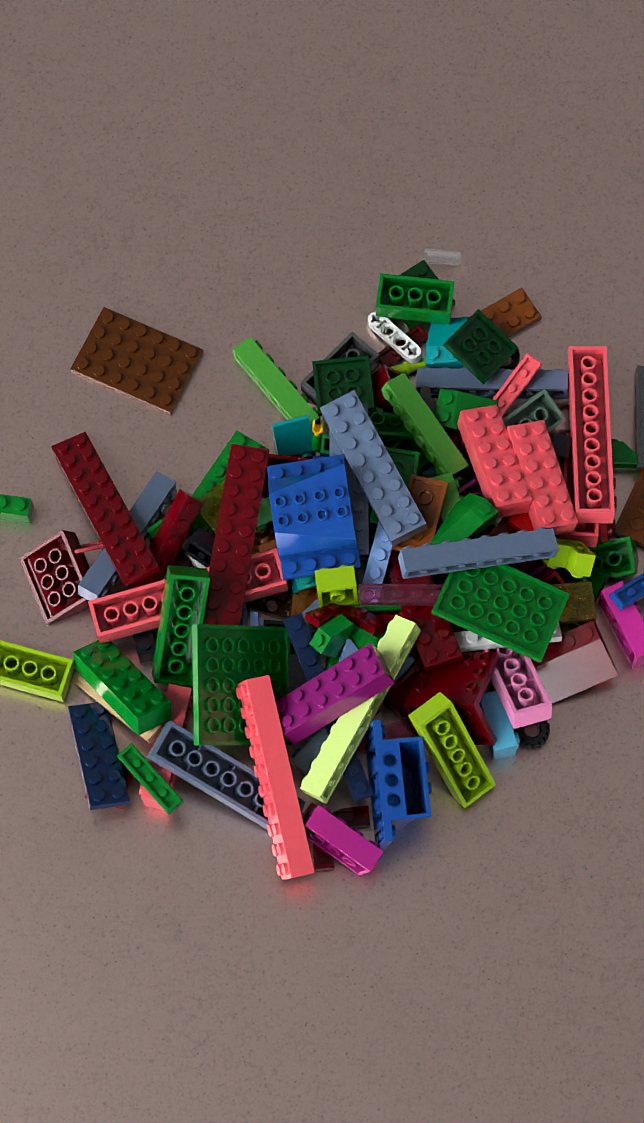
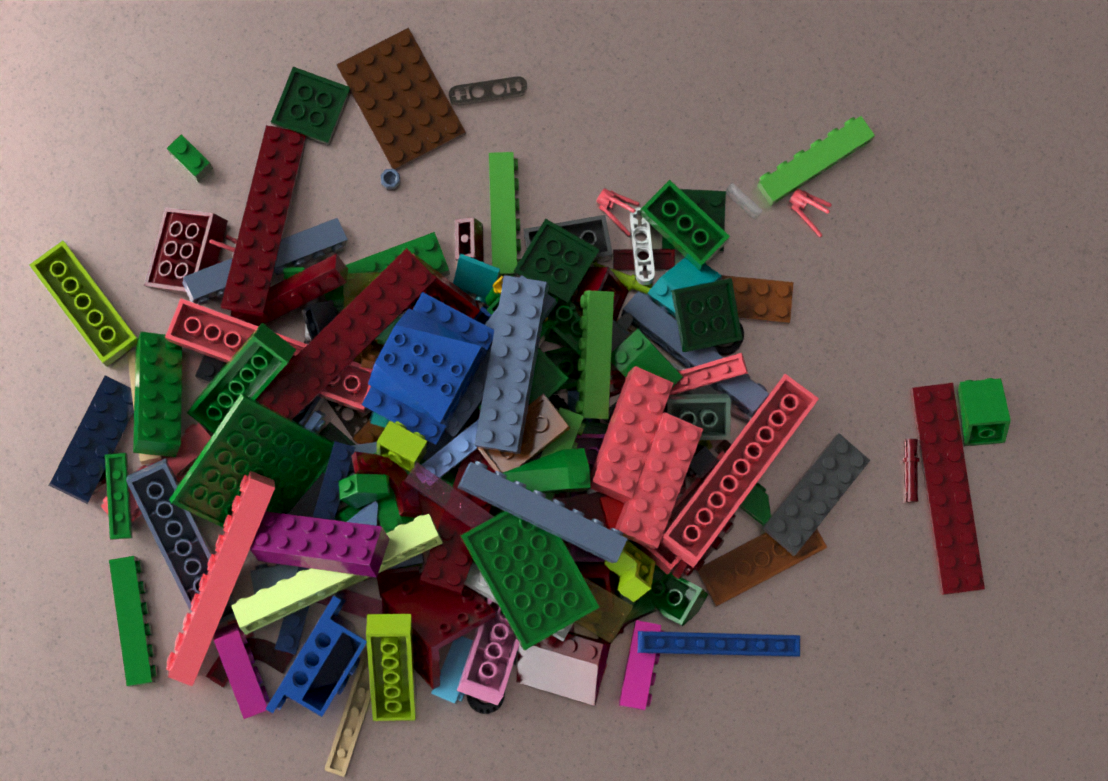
camera: 30 degrees right, 10 degrees up
none -> green brick [109,556,158,687]
none -> dark green plate [271,67,350,145]
none -> tan plate [324,648,371,777]
none -> sand blue tile [381,169,400,190]
none -> clear smoke beam [449,76,527,106]
none -> brick [455,217,484,263]
none -> coral plant [596,188,639,236]
none -> bright green brick [757,116,875,206]
none -> coral plant [789,188,832,237]

